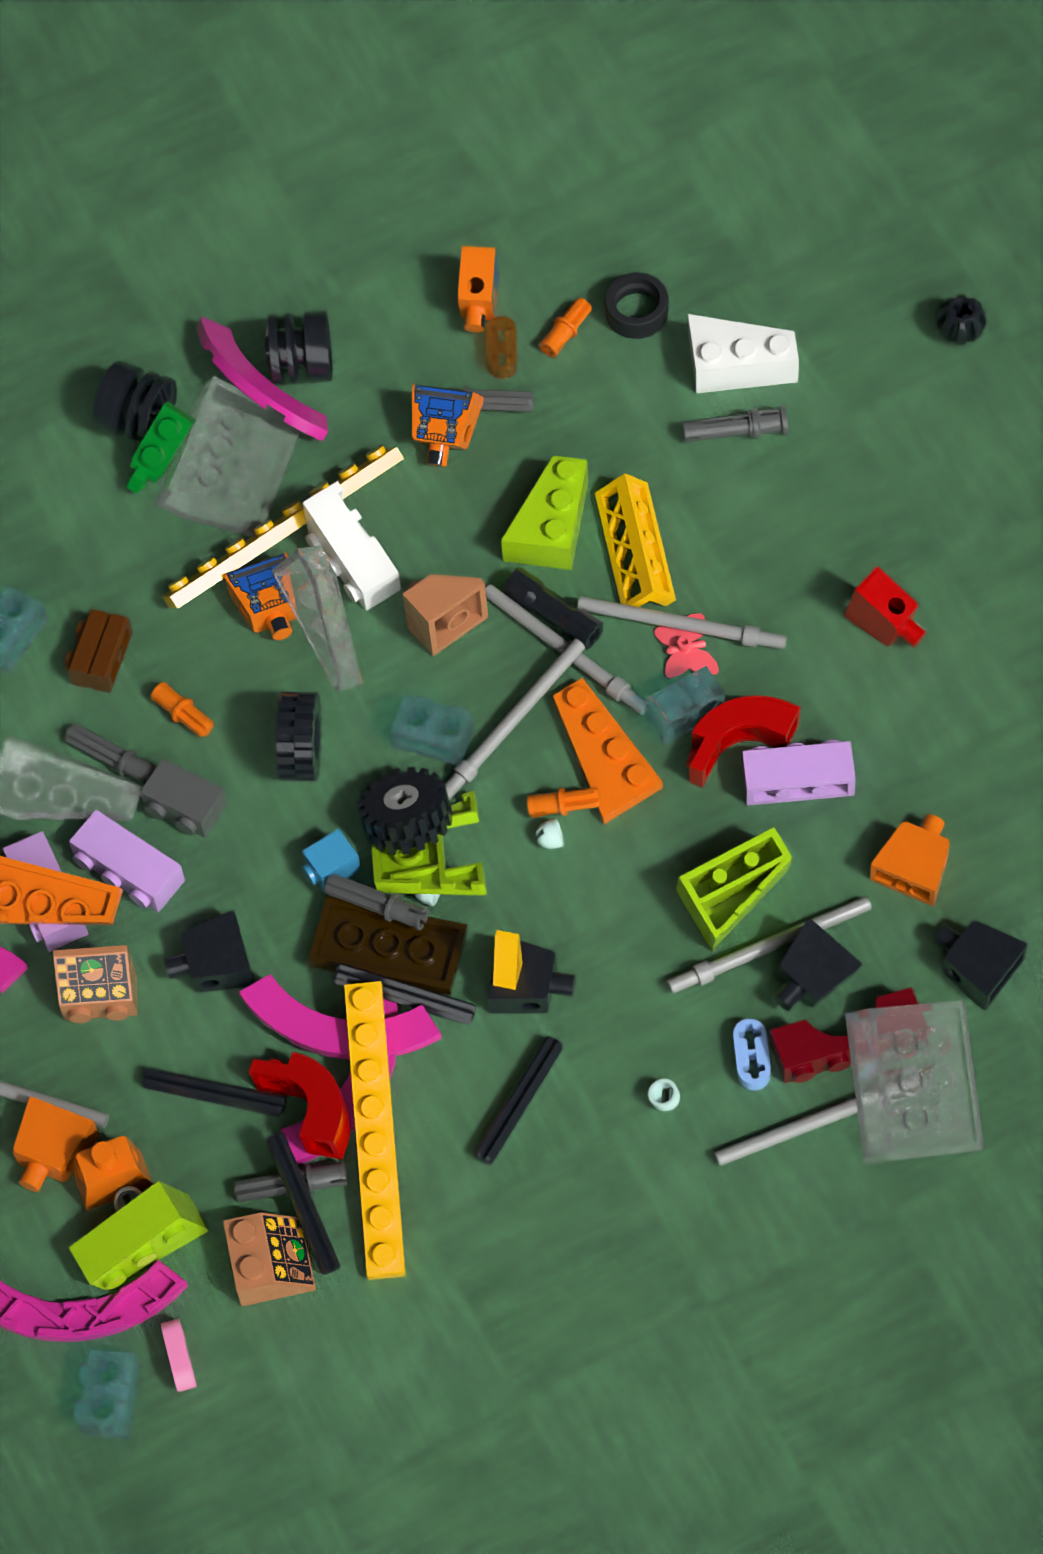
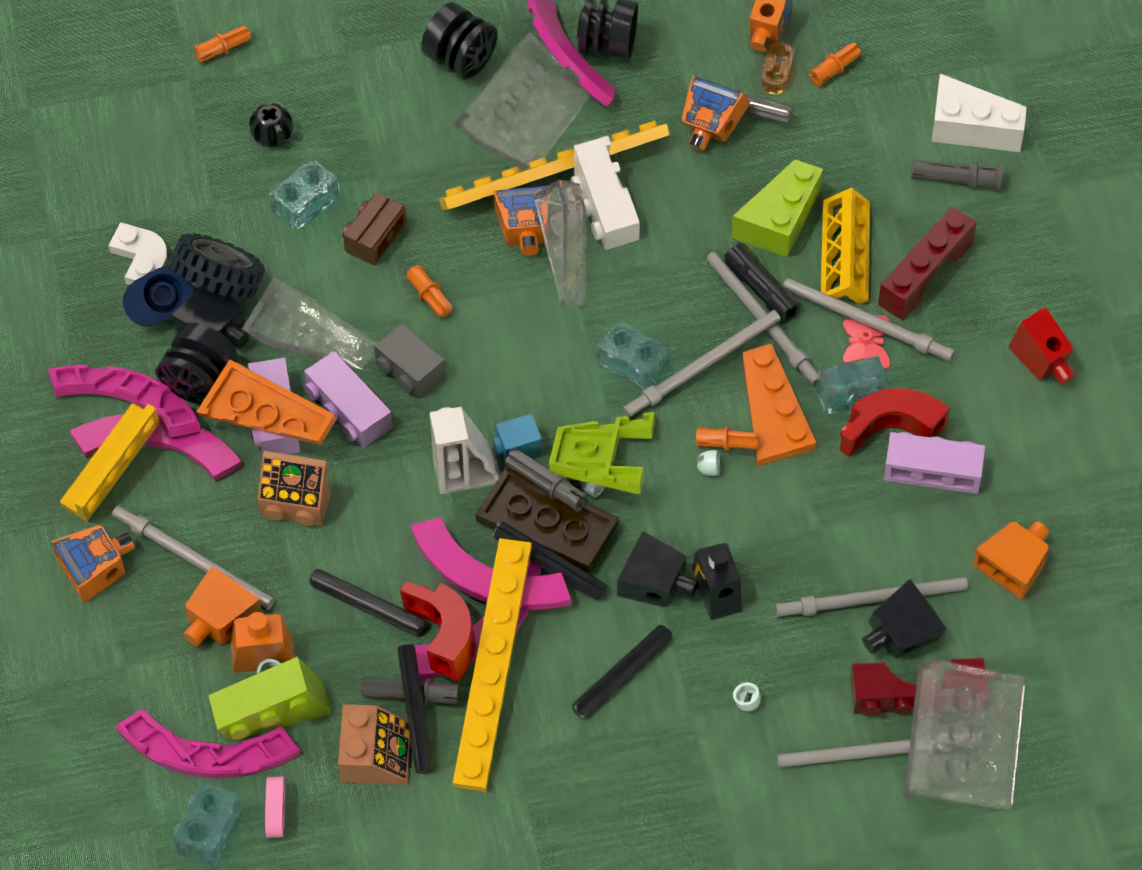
camera: 10 degrees right, 5 degrees down
dark grey axle [65,723,157,784] -> none
green hinge [126,401,196,494] -> none
black torso [164,910,254,993] -> none
black wheel [276,691,322,782] -> none
black wheel [357,767,453,855] -> none
nougat slope [402,574,488,656] -> none
yellow piece [493,930,523,990] -> none
black tyre [604,272,669,339] -> none
lime wedge [676,827,793,951] -> none
light blue beam [733,1019,771,1091] -> none
black torso [933,920,1028,1011] -> none
none -> white wedge [430,407,501,495]
none -> black torso [692,543,742,620]
none -> dark red arch [878,206,977,321]

